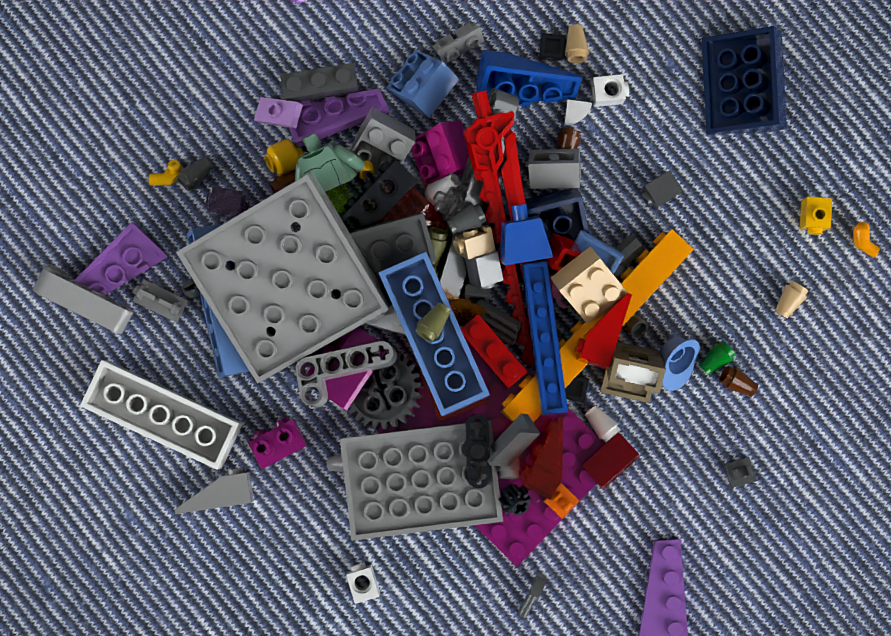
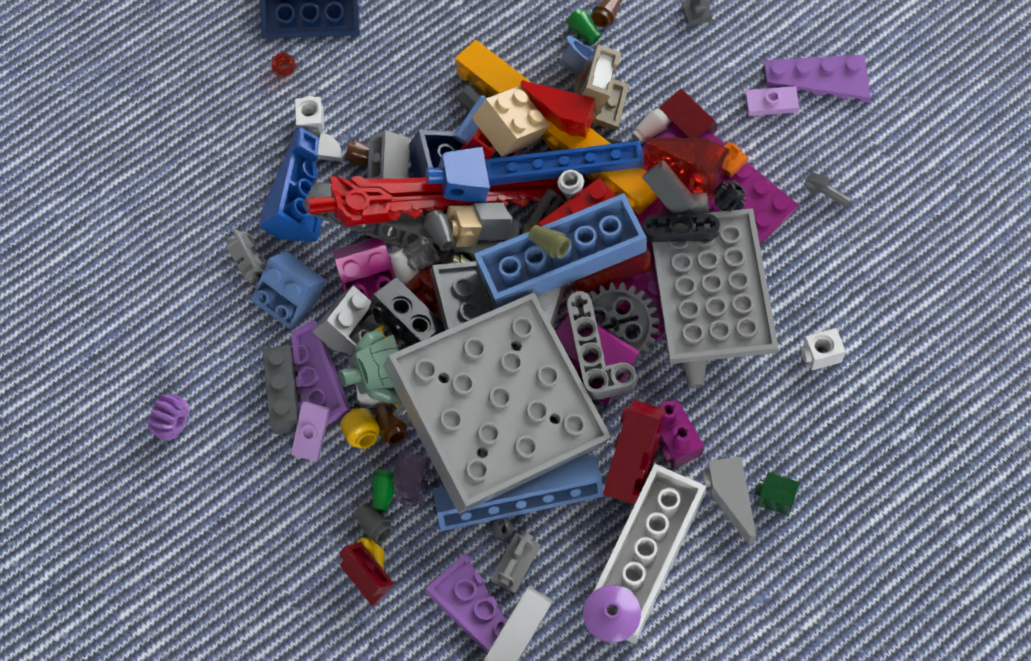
camera: 85 degrees left, 20 degrees down
black tile [539,33,566,61] -> none
tan cone [565,24,589,63] -> none
dark grey brick [641,170,683,210] -> none
none -> clear red plate [271,53,296,77]
none -> blue tile [292,127,319,161]
none -> dark red panel [338,542,395,606]
none -> green cone [372,470,399,512]
none -> white cone [558,170,584,200]
none -> medium lavender dish [583,585,641,643]
none -> dark red wedge [603,400,666,504]
none -> lavender plate [745,86,799,116]
none -> dark green brick [755,472,800,516]

